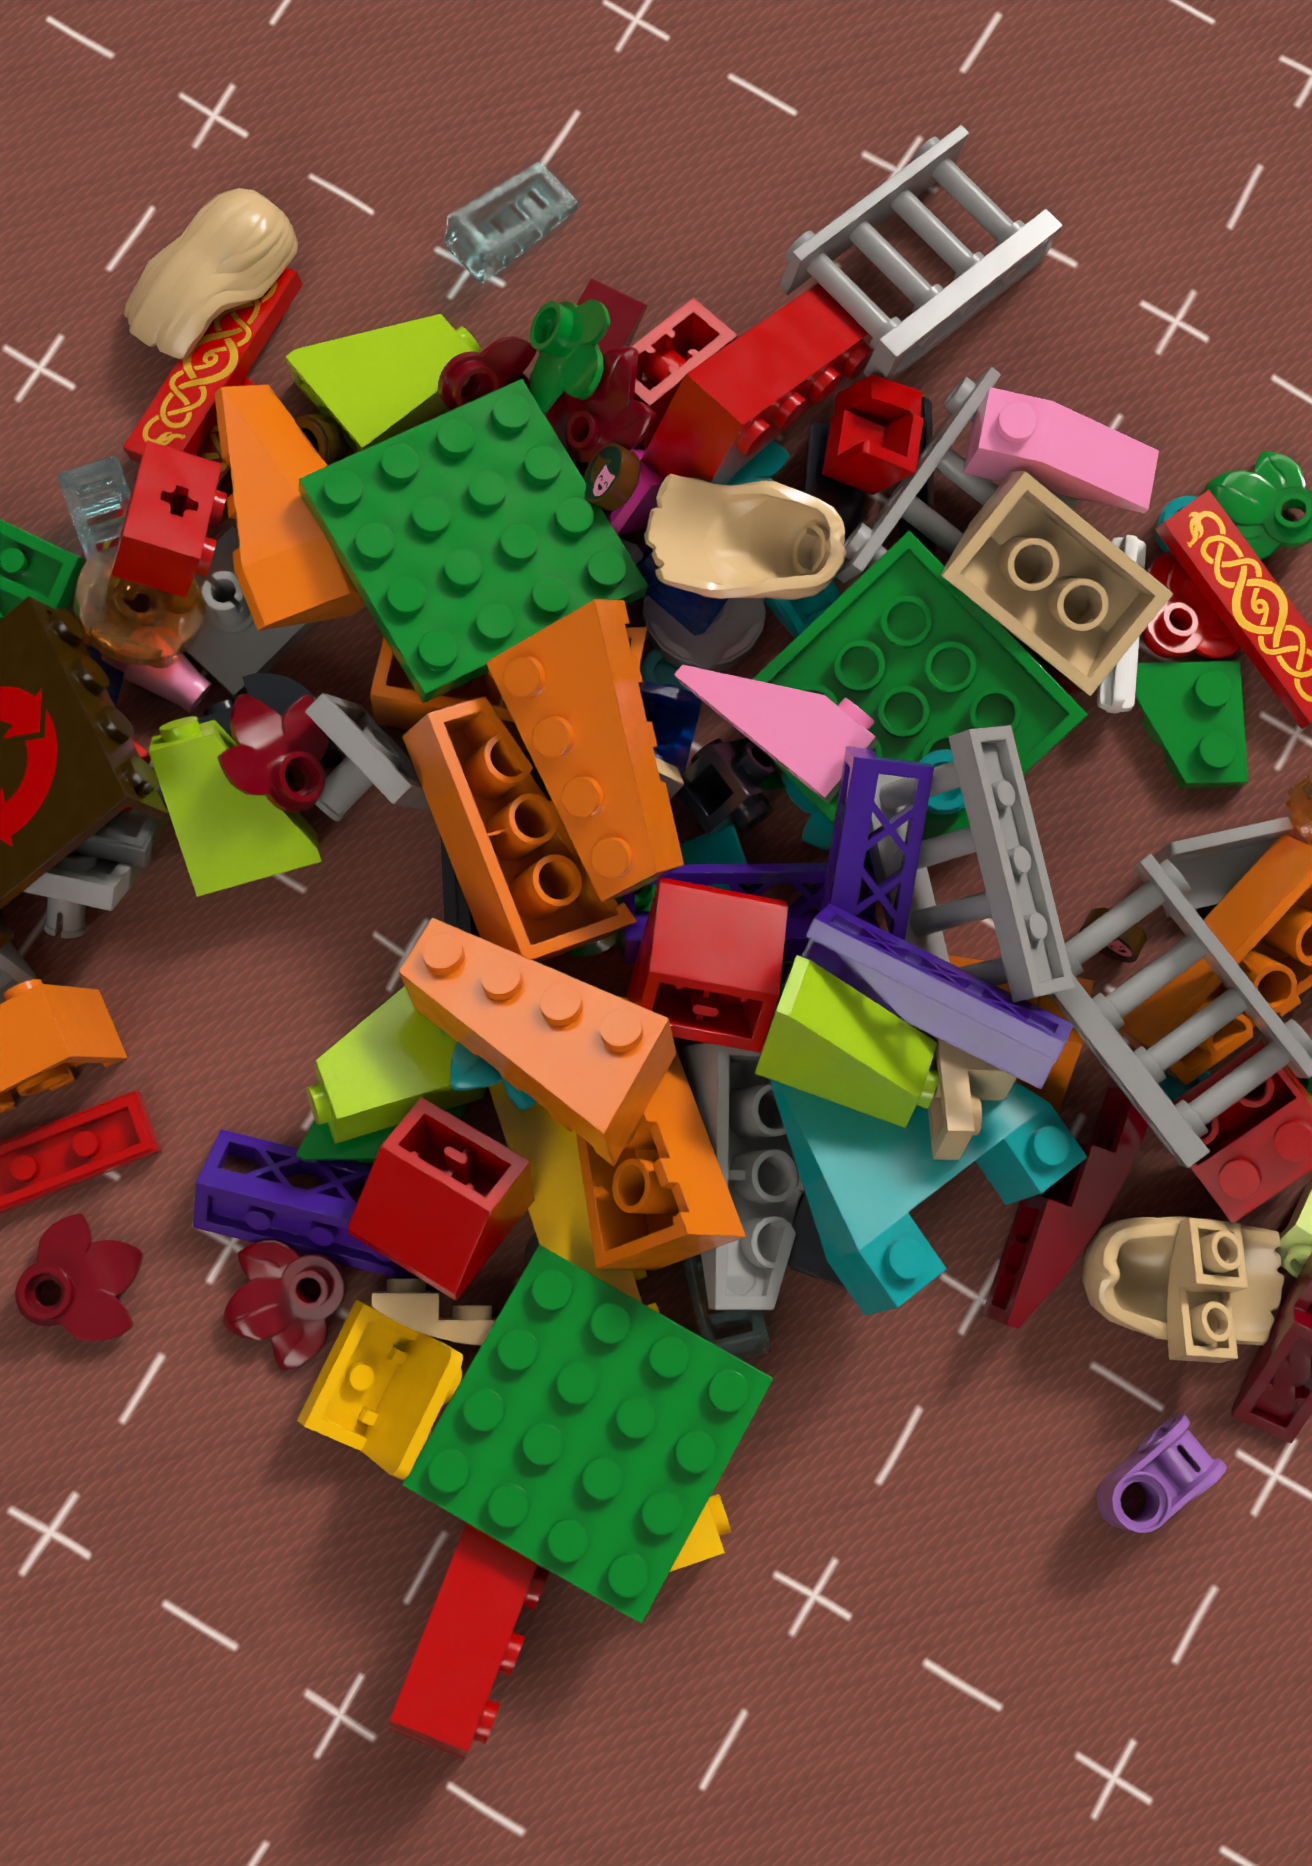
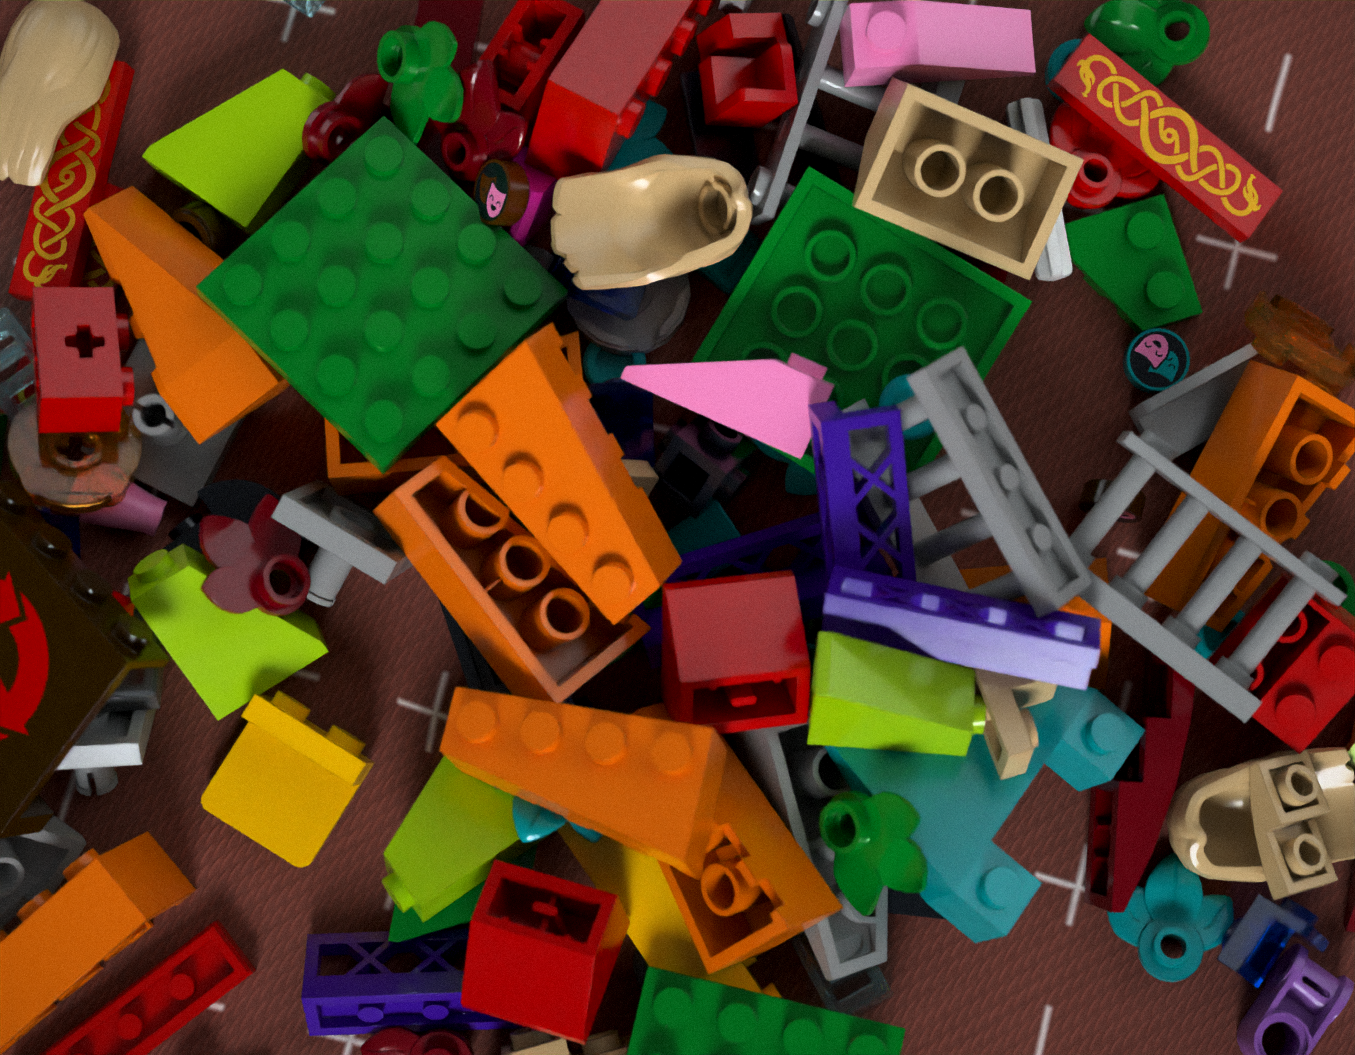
camera: 15 degrees left, 5 degrees up
none -> yellow bracket [201,690,375,868]
none -> green plate [819,790,928,916]
none -> teal plate [1106,852,1234,982]
none -> tile [1123,328,1190,394]
none -> clear blue bracket [1217,894,1330,989]

